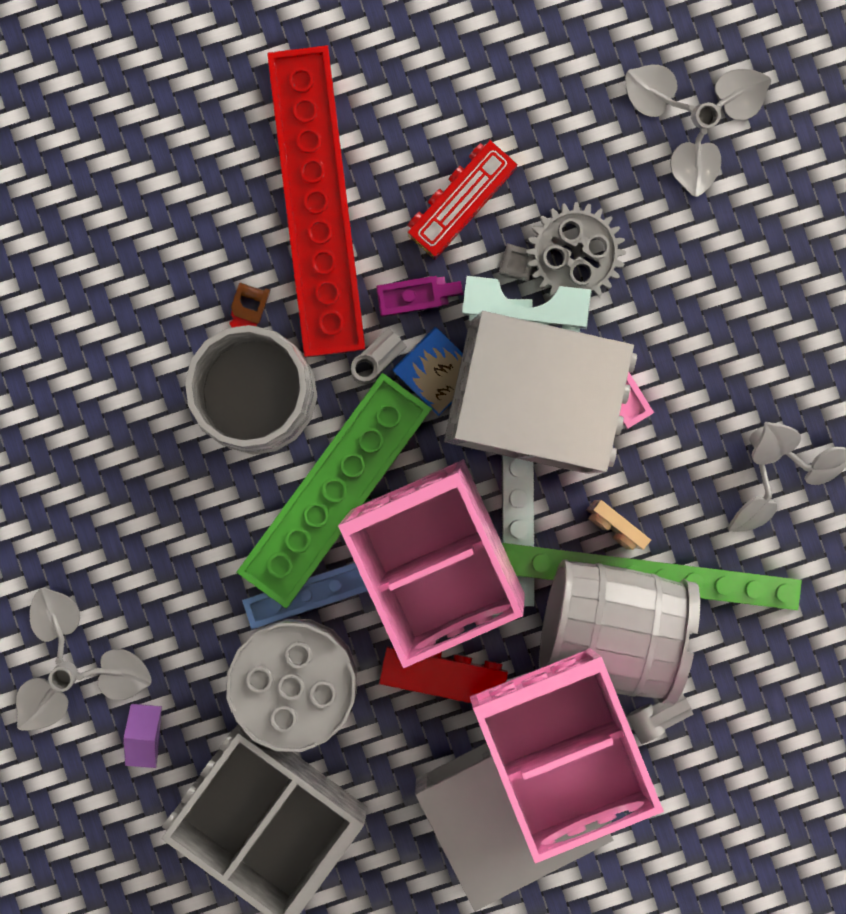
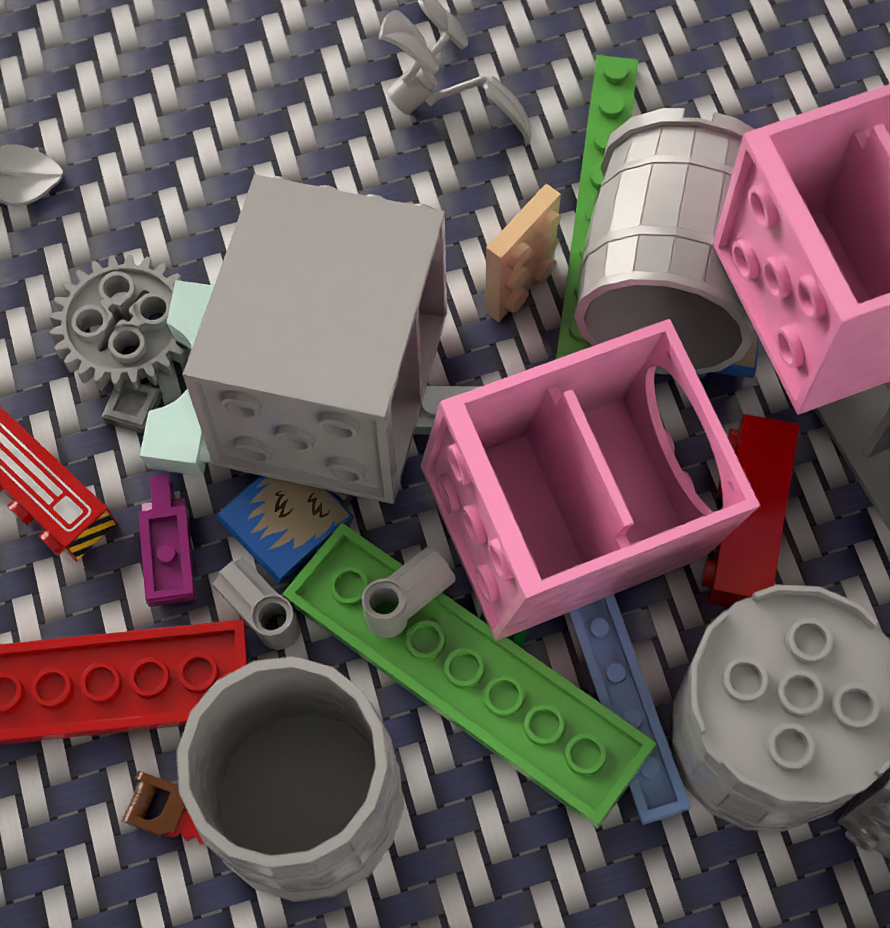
camera: 85 degrees left, 20 degrees down
none -> light grey piece [361,546,455,638]

